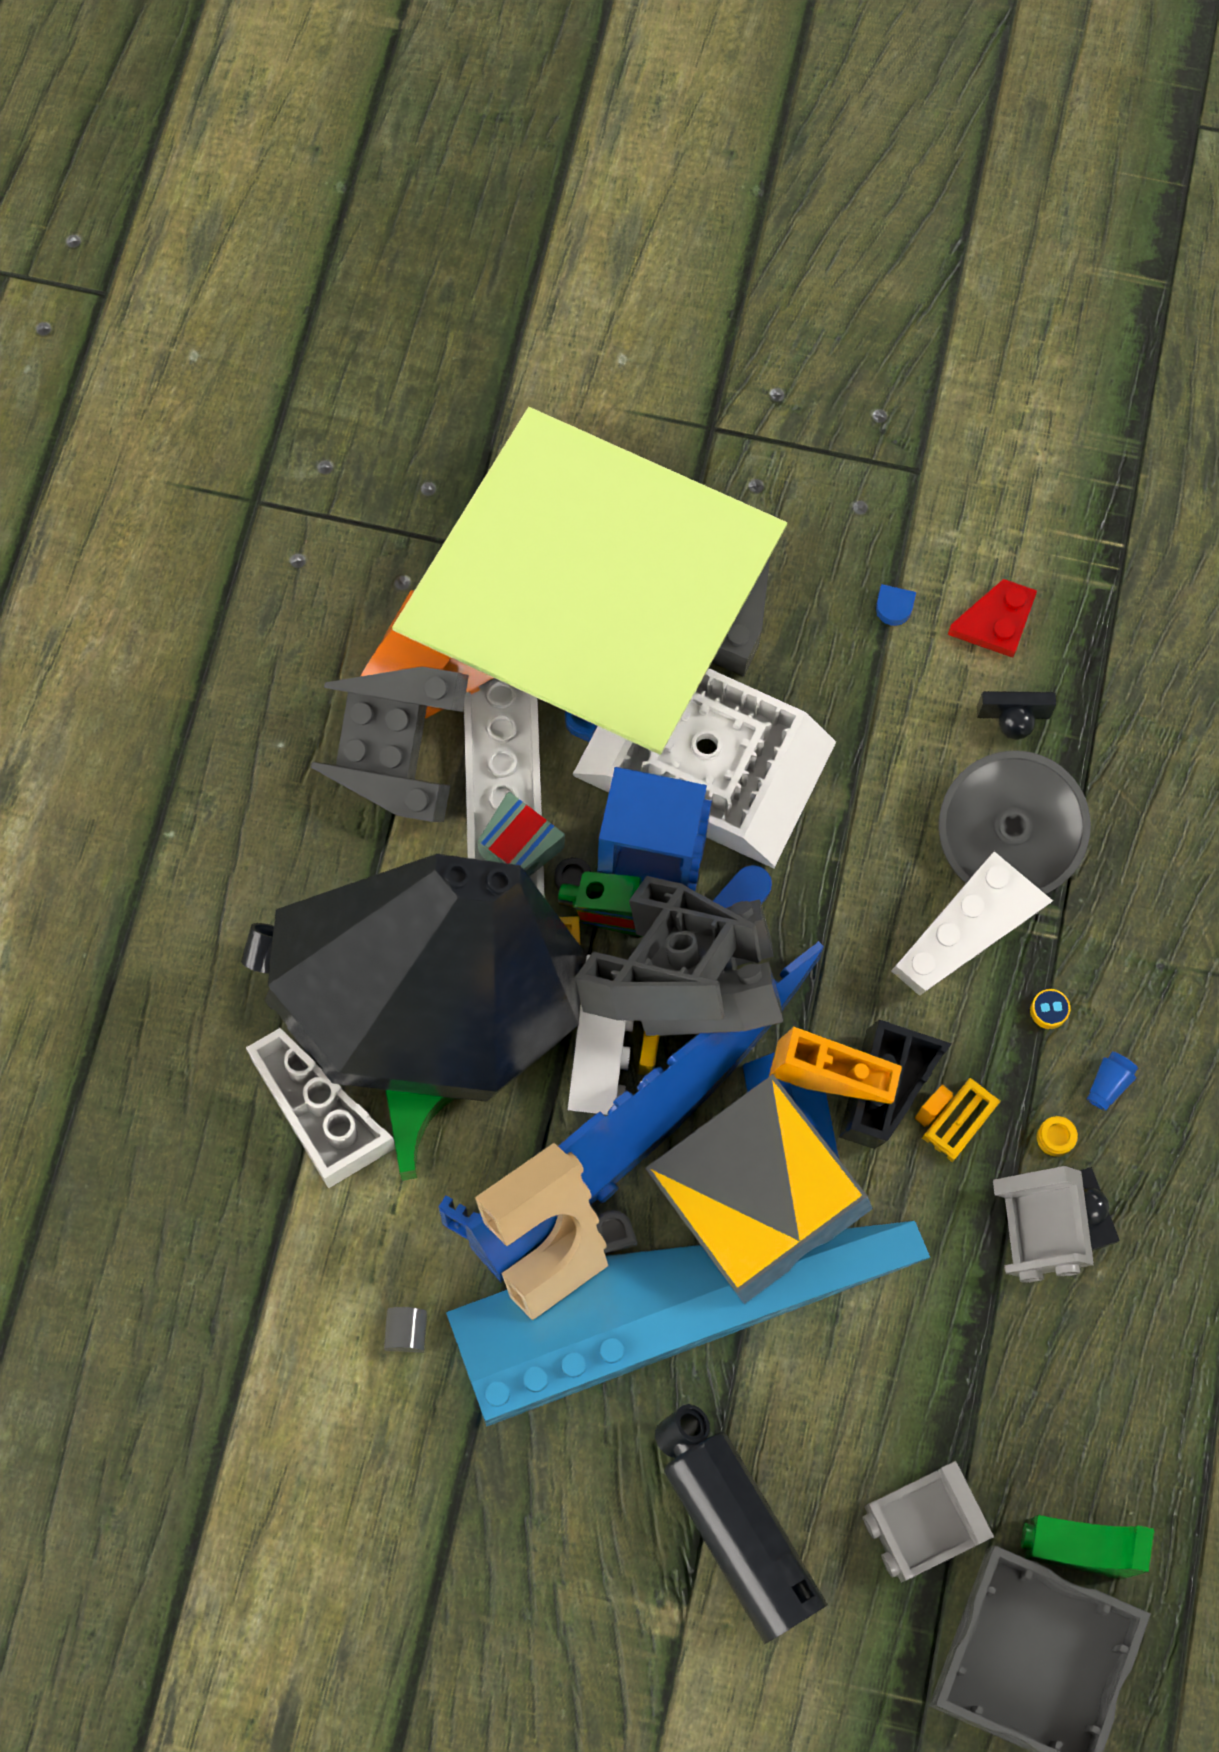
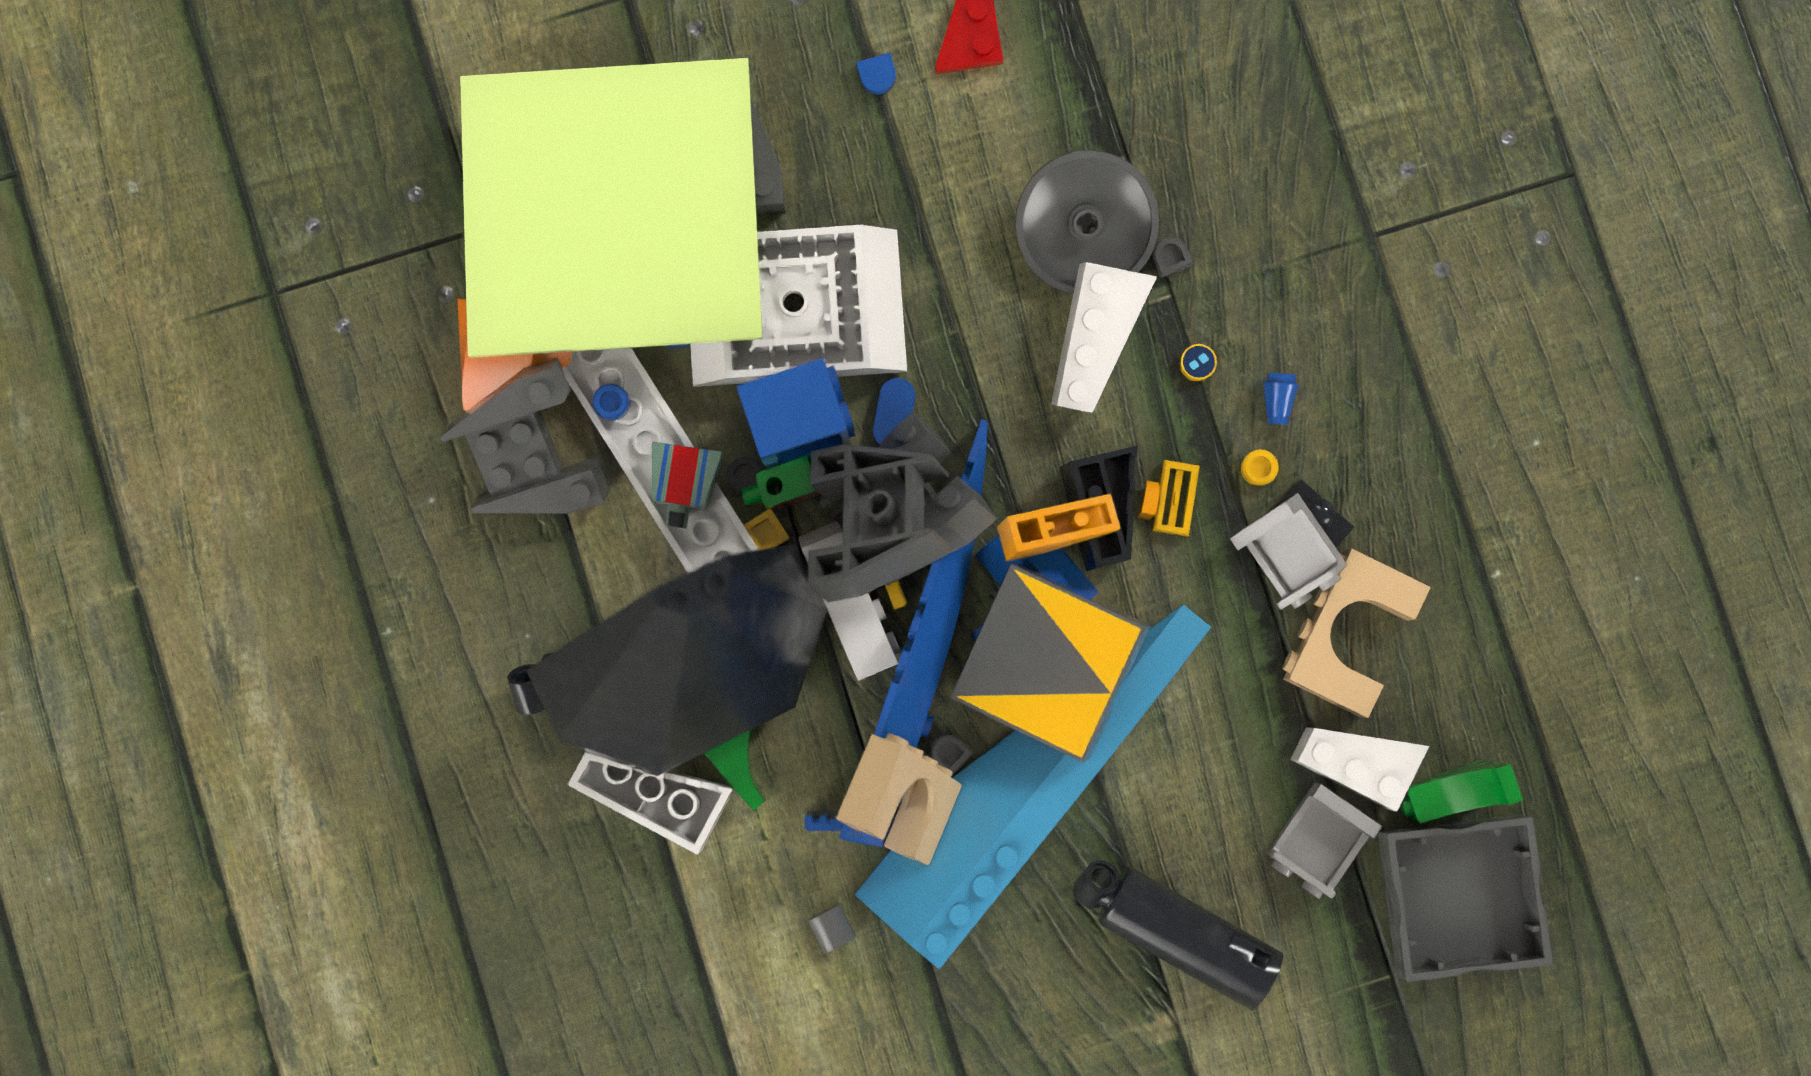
camera: 25 degrees left, 15 degrees up
black tile [977,691,1056,740] -> none
none -> blue tile [592,384,630,421]
none -> dark grey tile [1152,237,1194,279]
none -> tan arch [1282,549,1431,718]
none -> white wedge [1290,727,1429,812]

